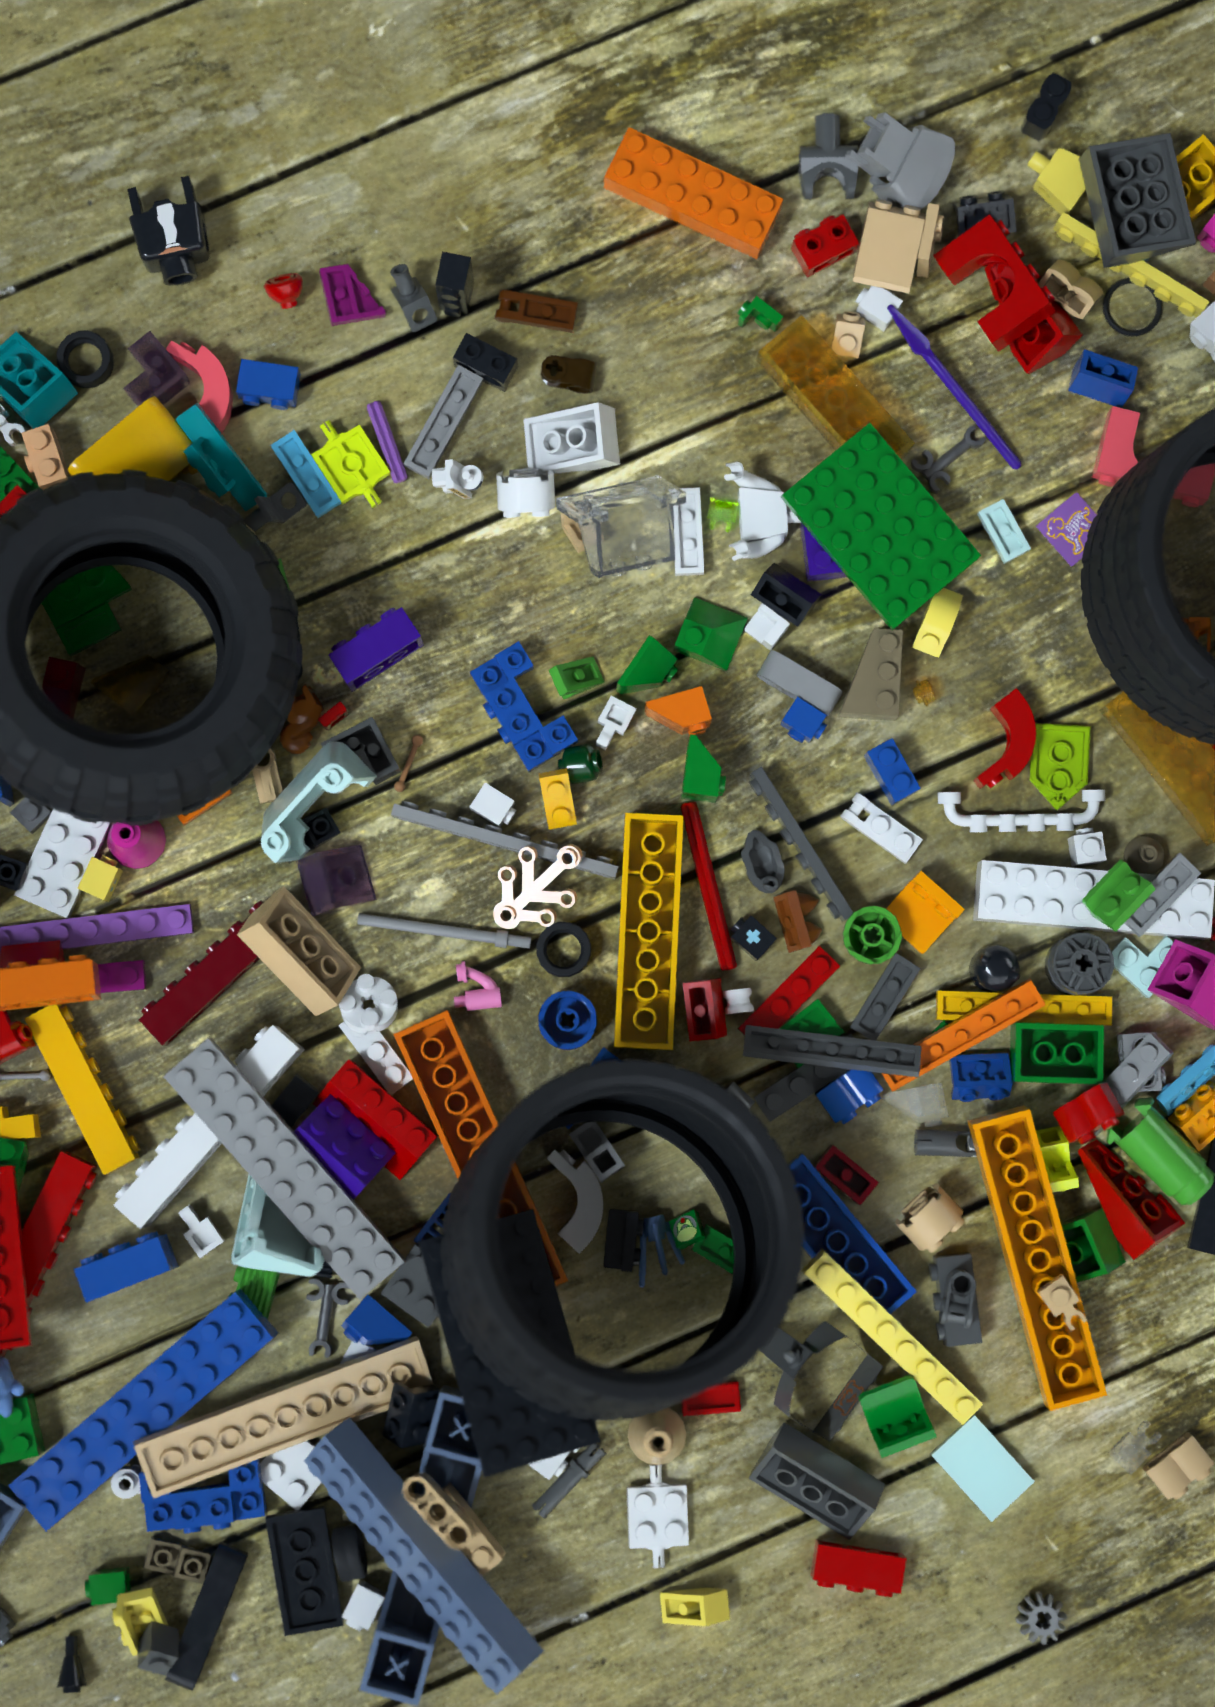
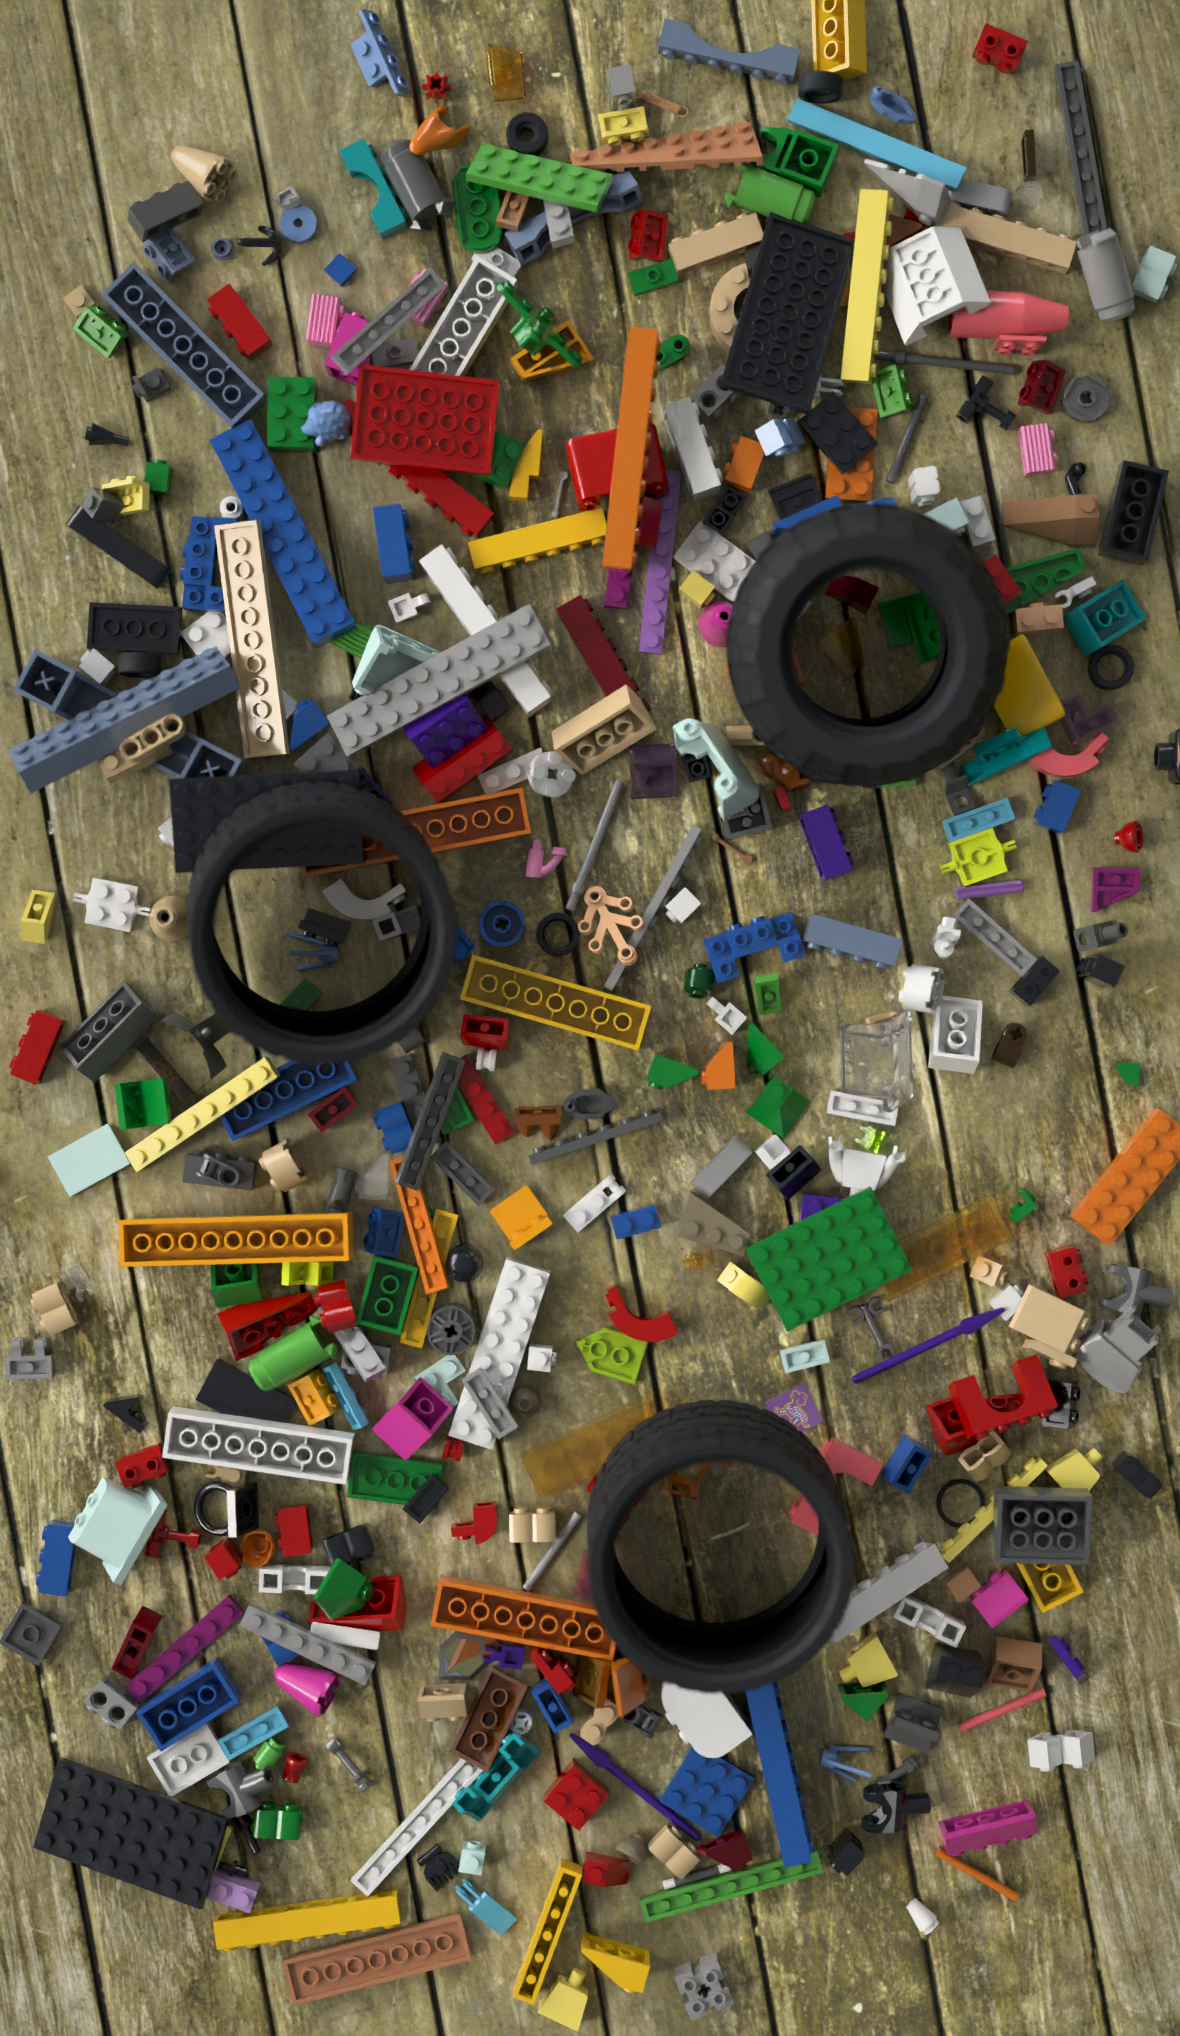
camera: 105 degrees right, 5 degrees up
dark tan slope [143,1537,211,1584] -> none
flat silver bar [307,1278,350,1358] -> none
black bracket [383,1382,440,1449] -> none
reddish brown plate [494,290,578,333] -> none
dark grey pin [532,1443,607,1518] -> none
yellow plate [538,768,577,830] -> none
tile [669,1209,706,1250] -> none
red axle [680,801,737,971] -> none
red tile [681,1381,741,1417] -> none
black brick [730,916,777,961] -> none
blue brick [780,696,827,743] -> none
bright green cylinder [843,906,902,965] -> none
white bar [938,790,1105,832] -> none
tan plate [1037,1274,1087,1331] -> none
bright green bracket [1082,859,1156,932] -> none
none -> sand blue brick [802,914,903,970]
none -> green tile [1116,1062,1140,1086]

